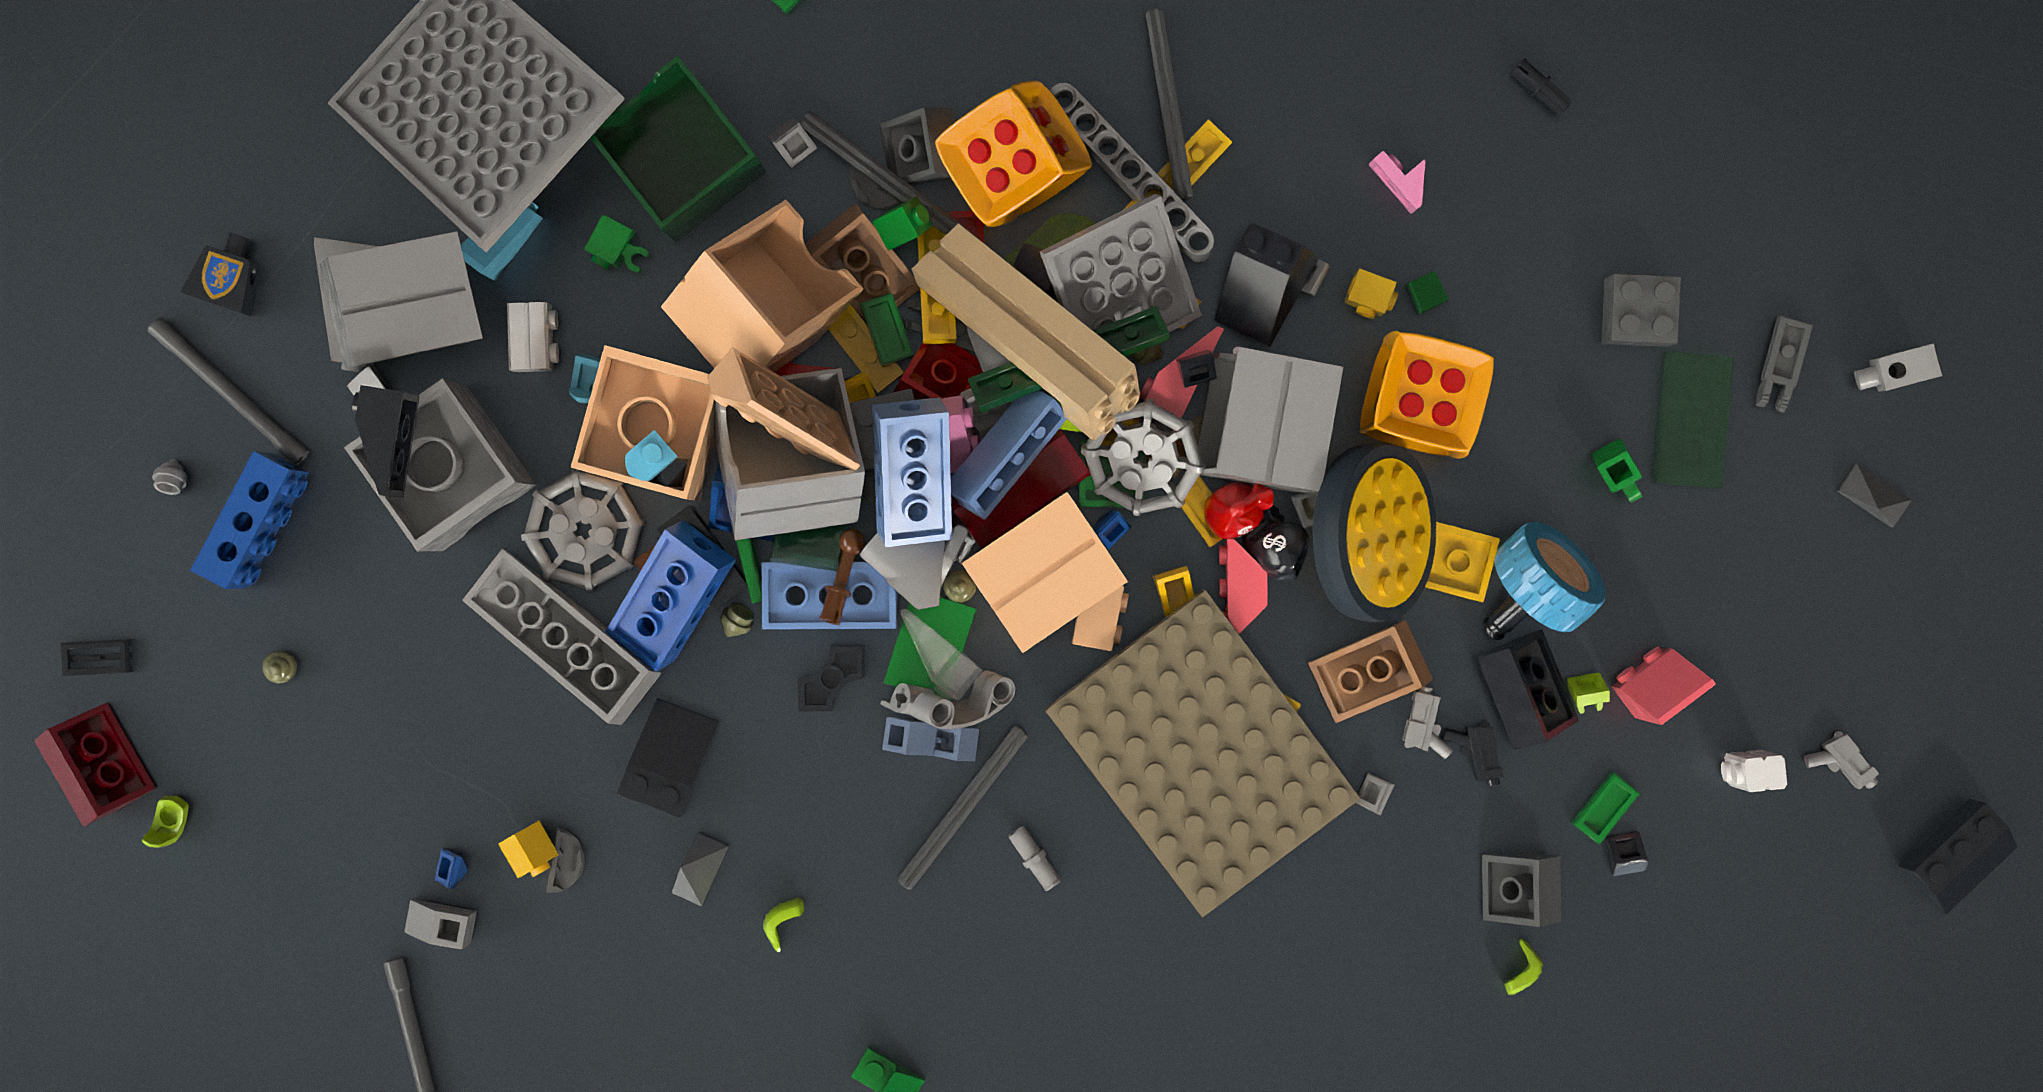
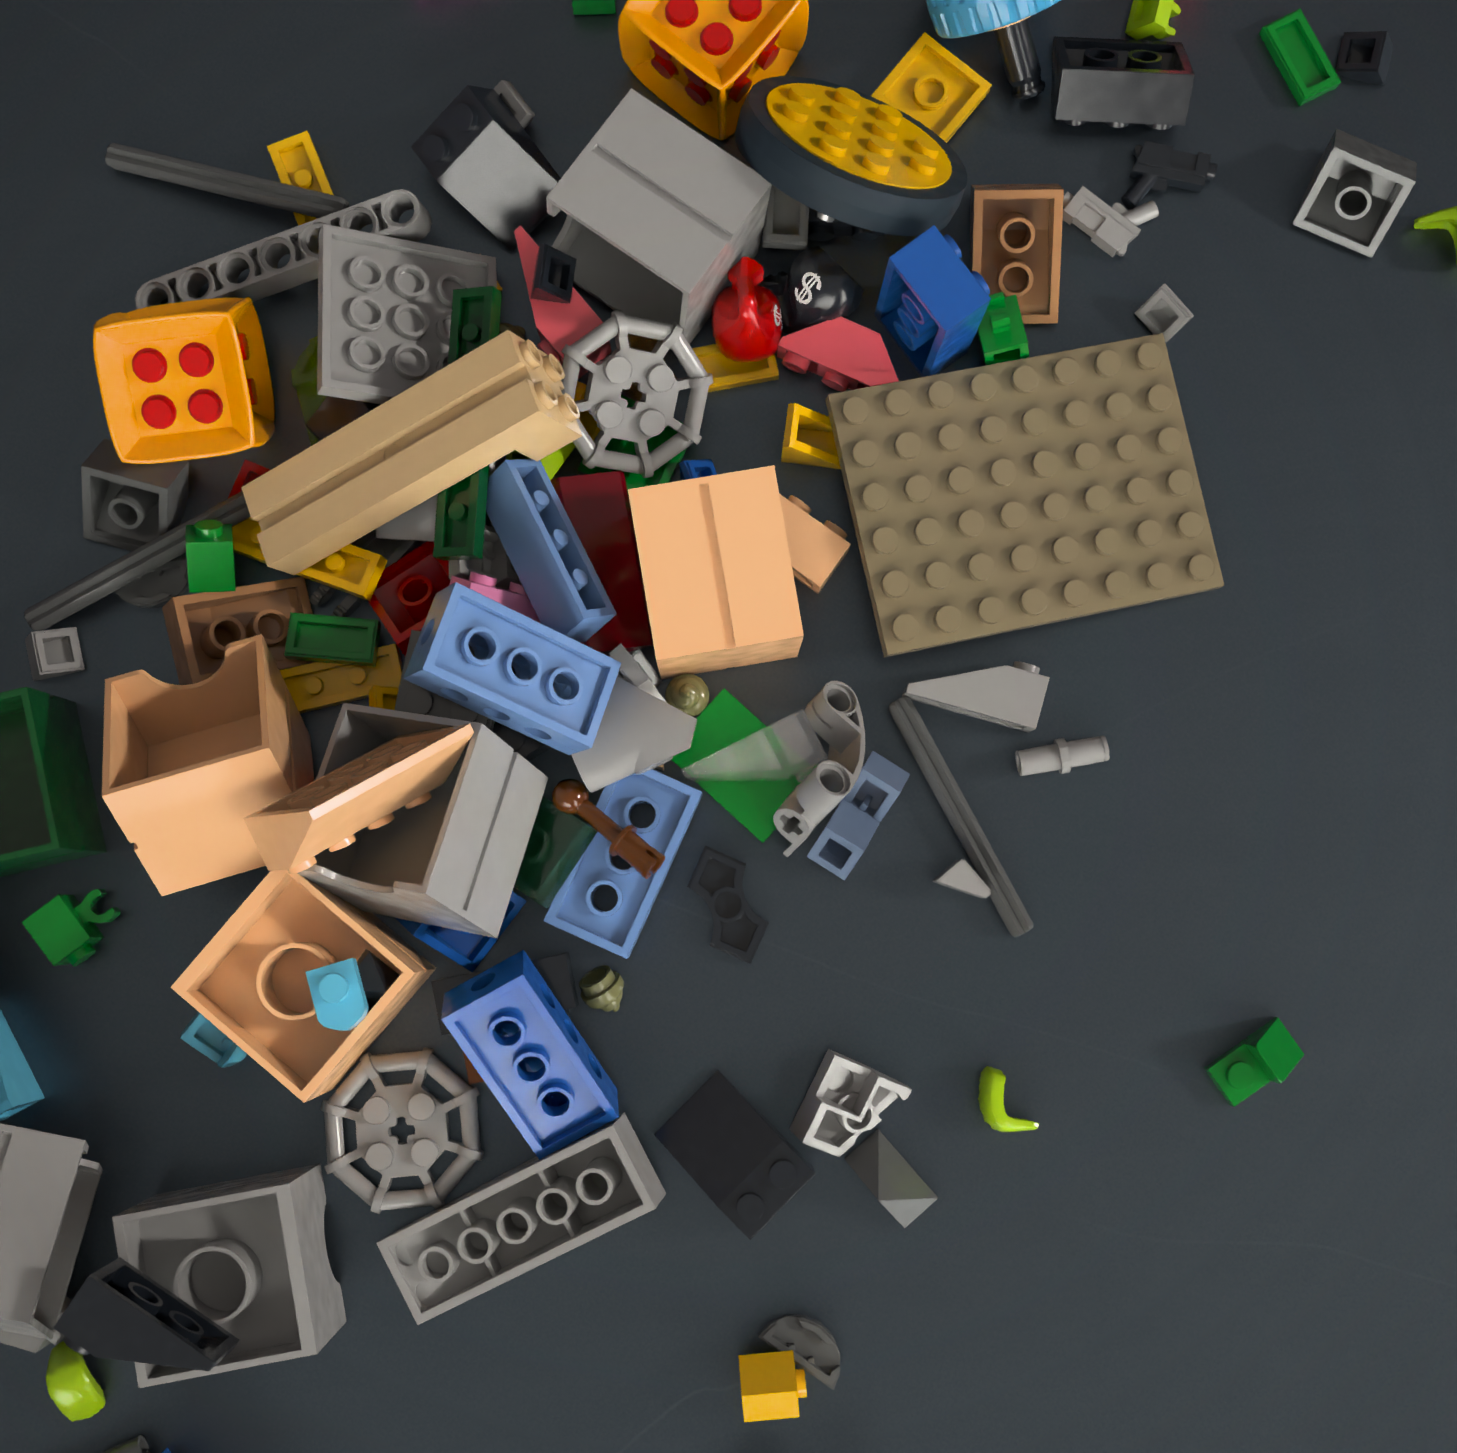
camera: 70 degrees left, 5 degrees down
white brick [507,302,560,372] -> none
green tile [736,538,762,604] -> none
yellow brick [1343,268,1398,319] -> none
none -> lime hair [45,1341,106,1422]
none -> light grey slope [789,1049,912,1157]
none -> blue brick [874,225,991,377]
none -> light grey slope [902,661,1050,733]
none -> light grey slope [933,859,991,898]
none -> green brick [977,291,1029,365]

